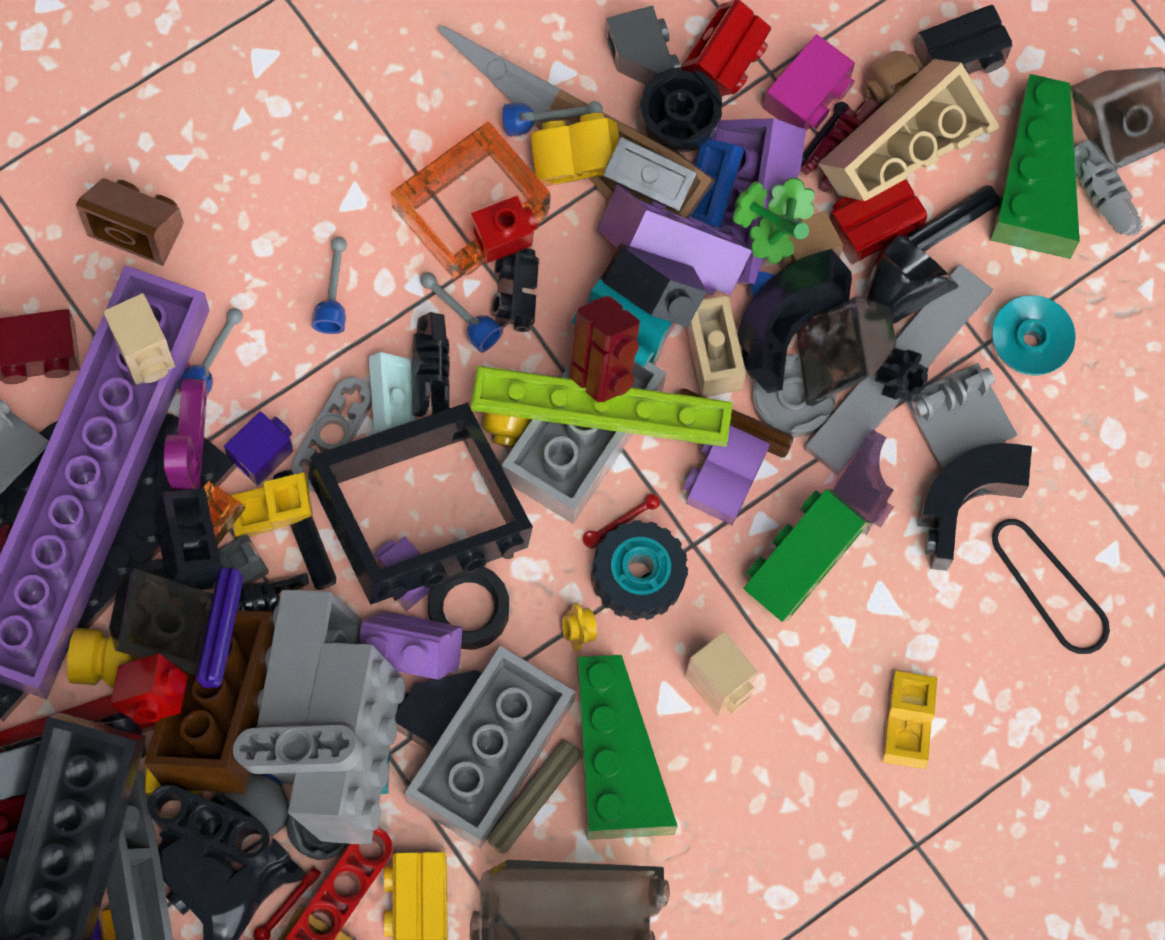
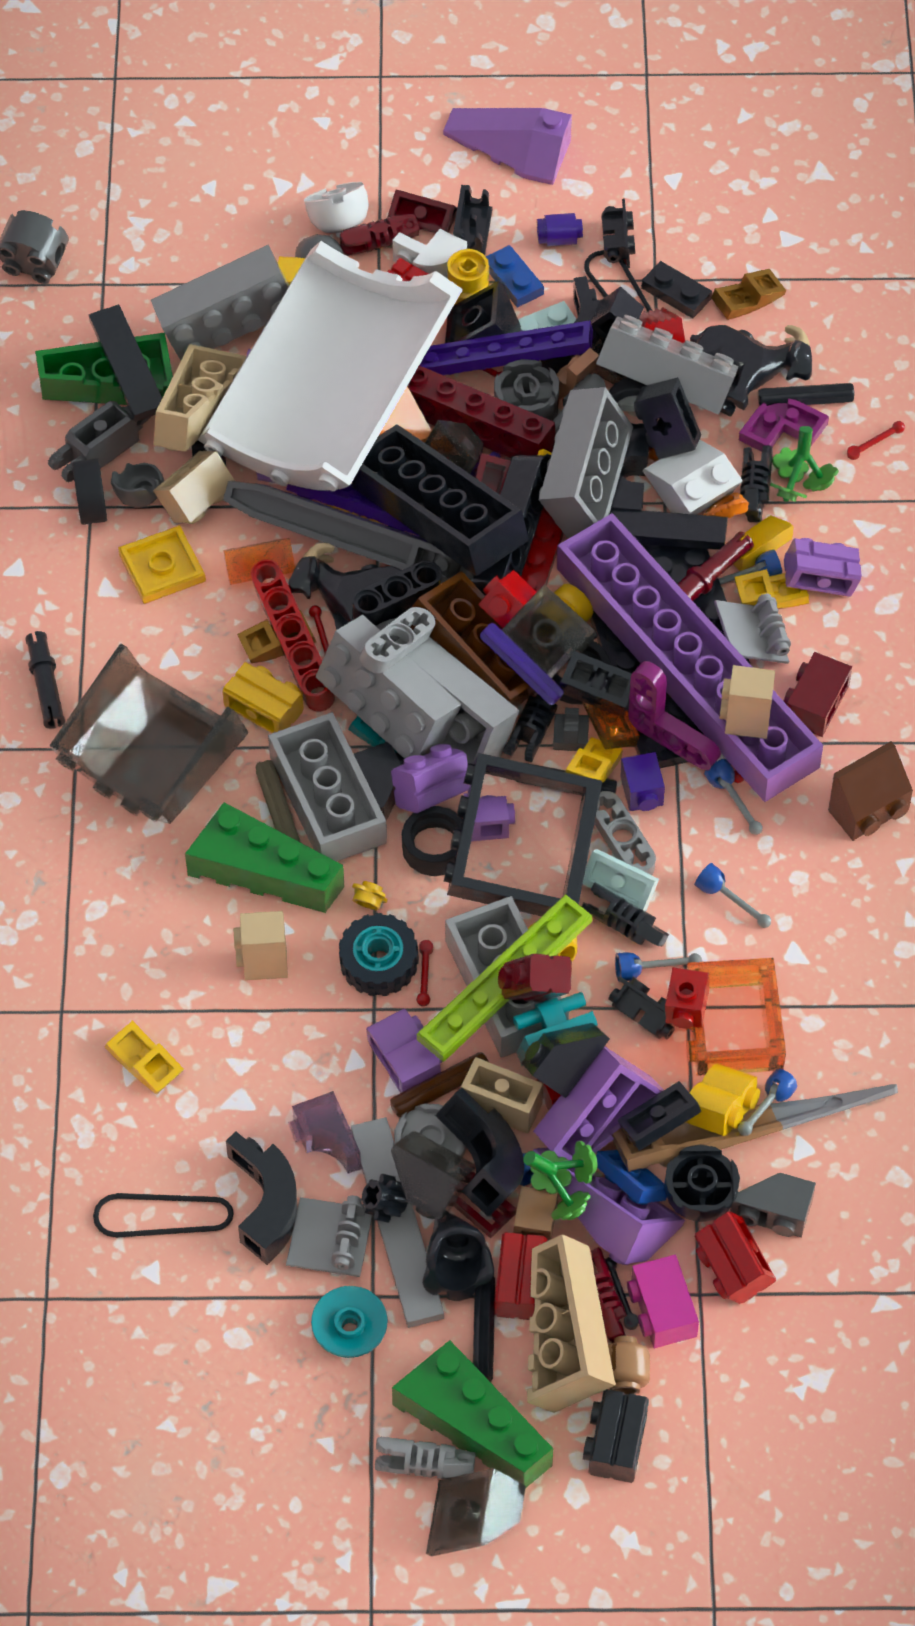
camera: 130 degrees right, 15 degrees down
green brick [743,489,871,622] -> none

